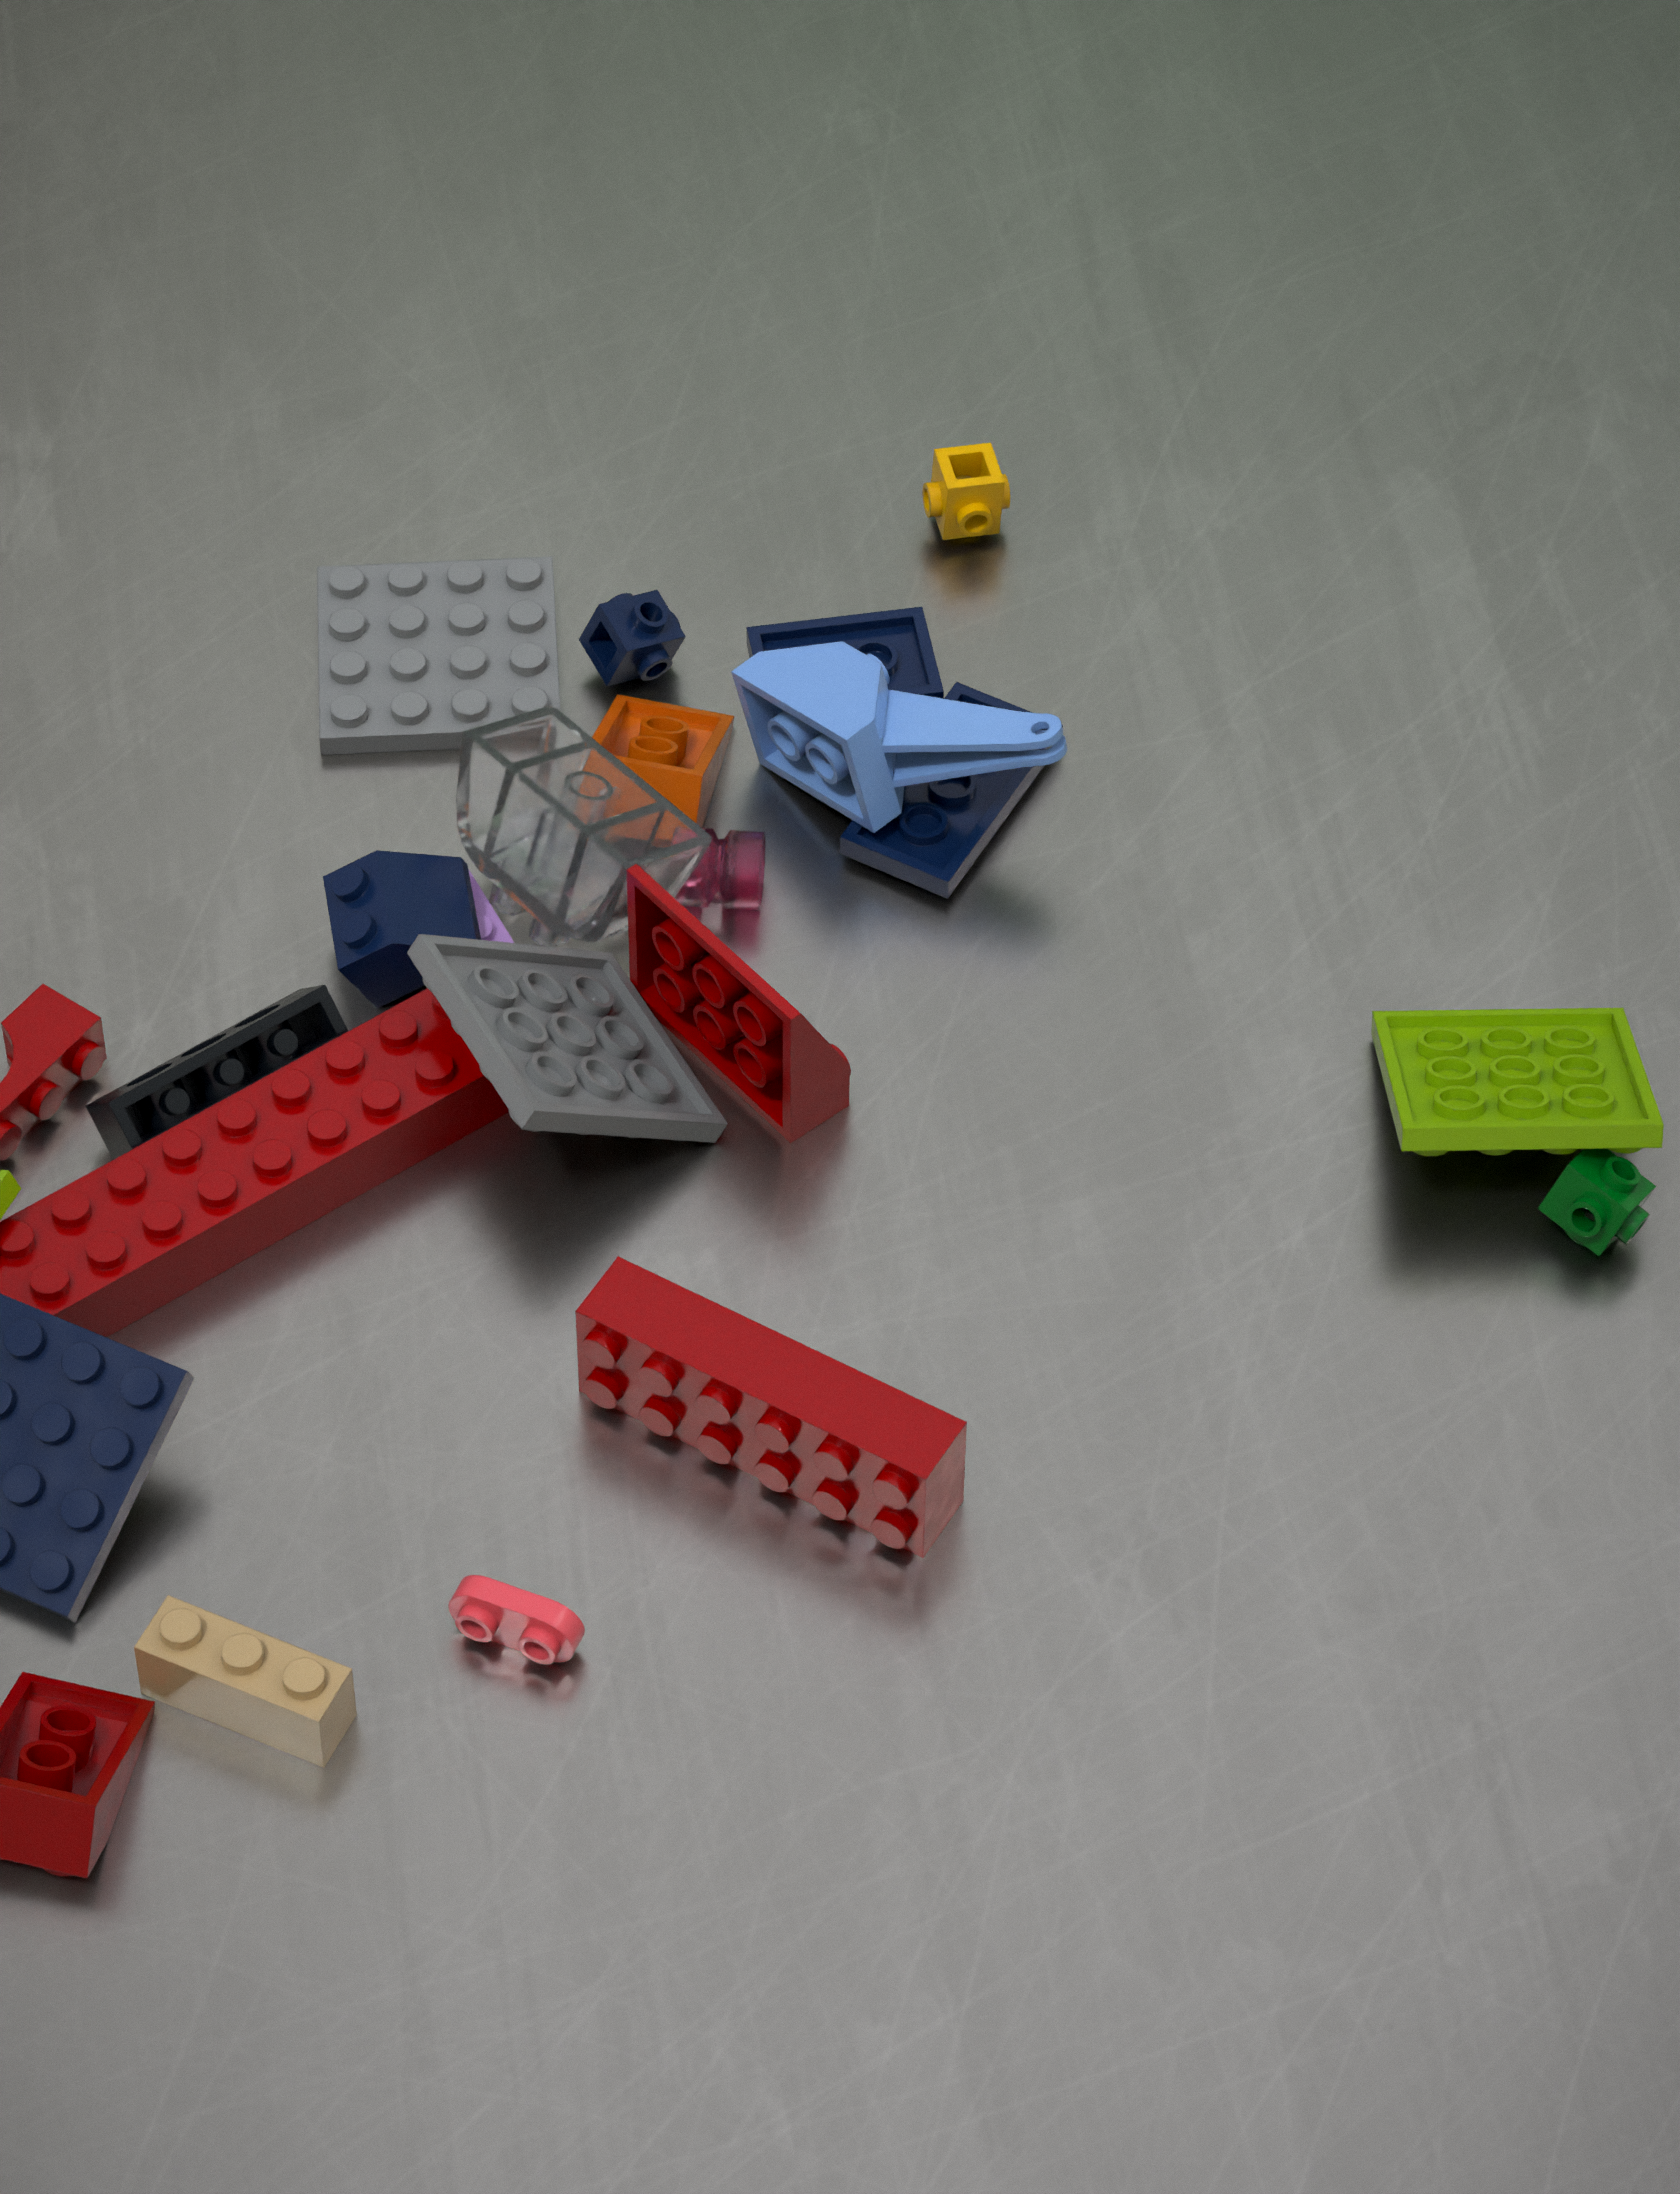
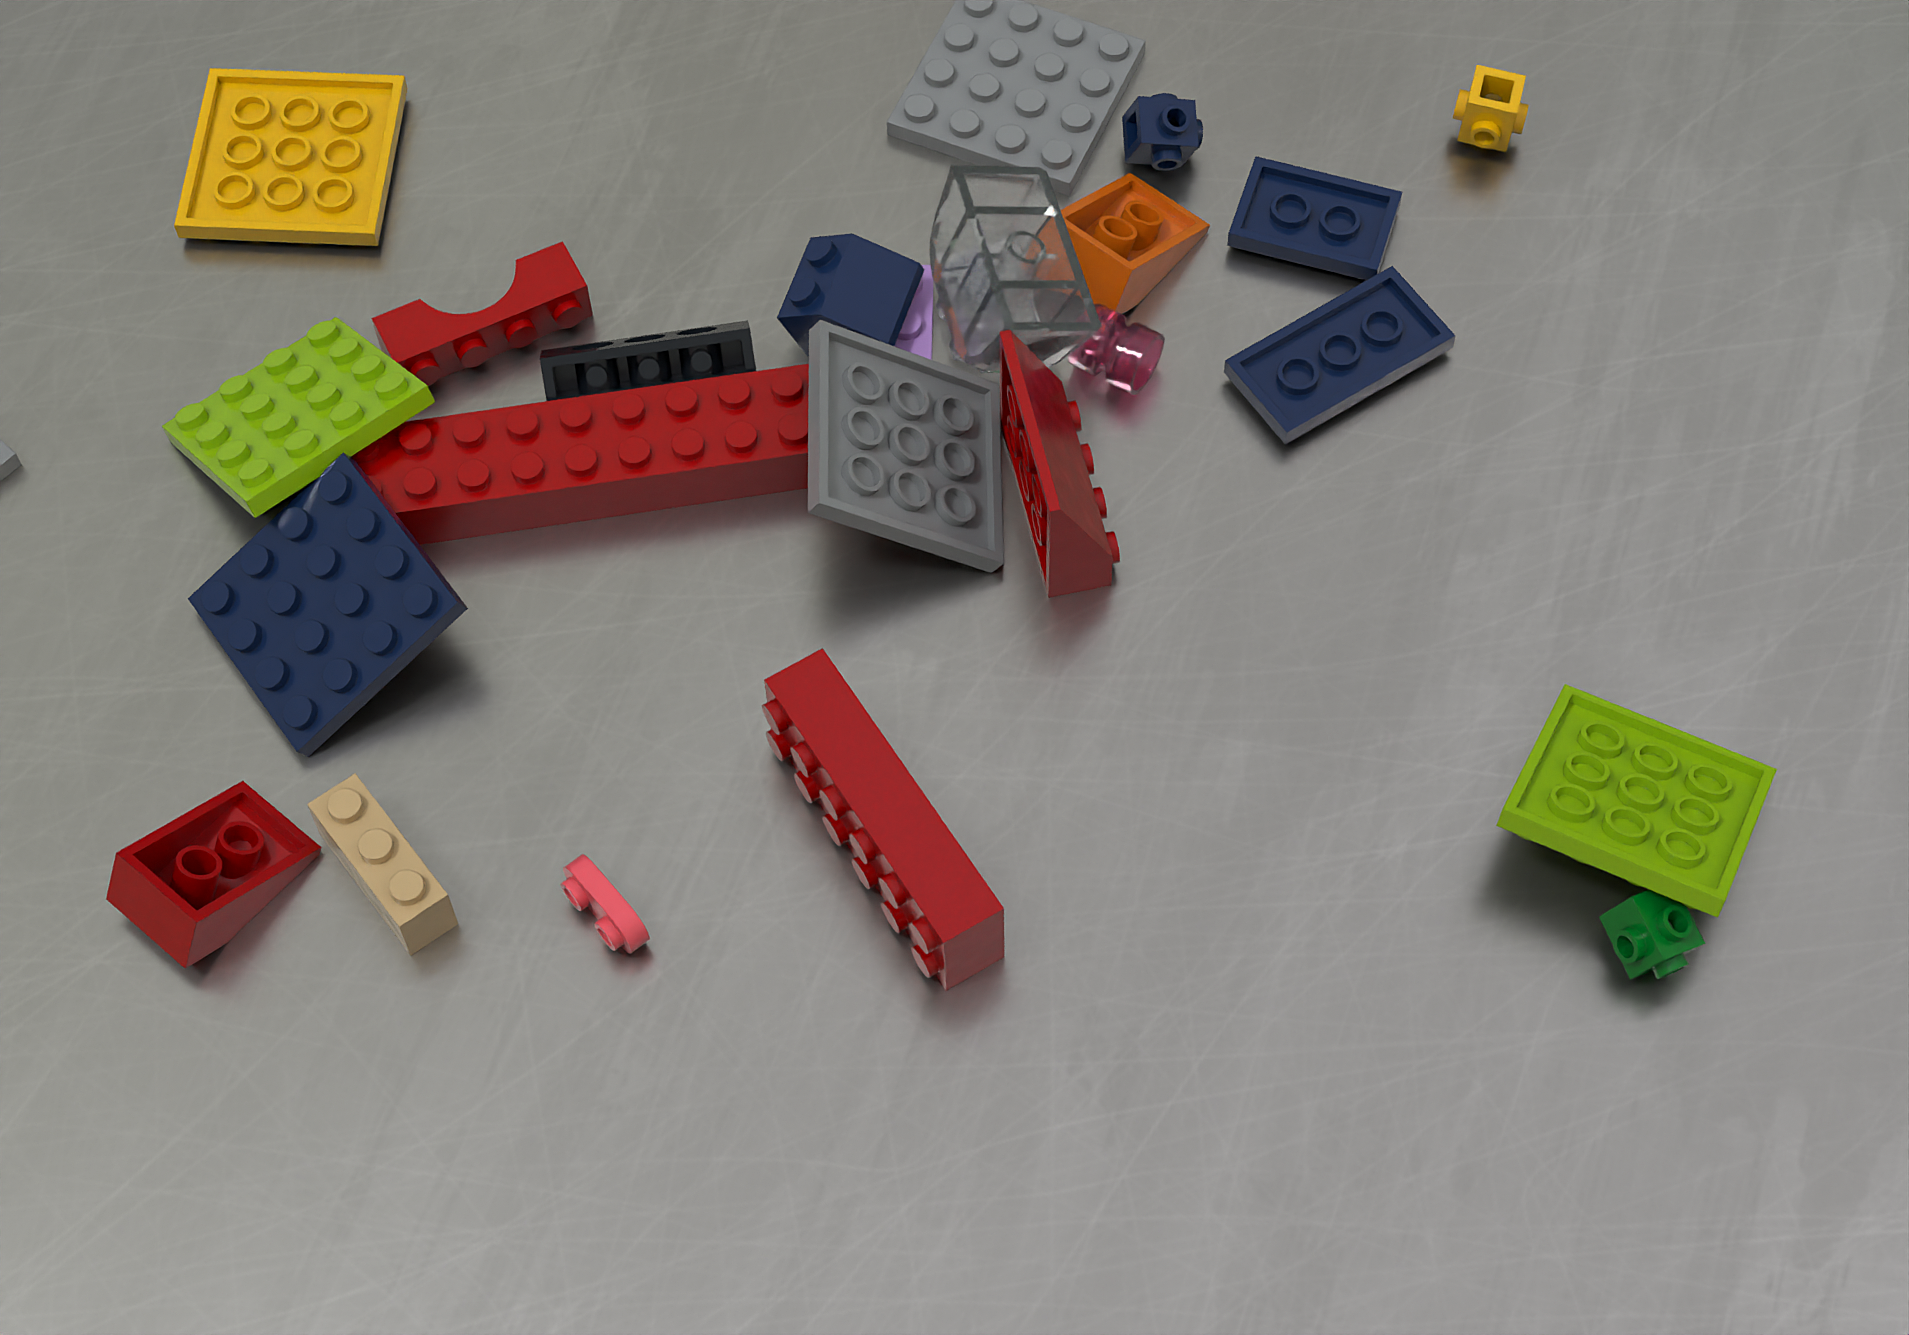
camera: 30 degrees right, 10 degrees up
light blue slope [731,641,1067,833] -> none

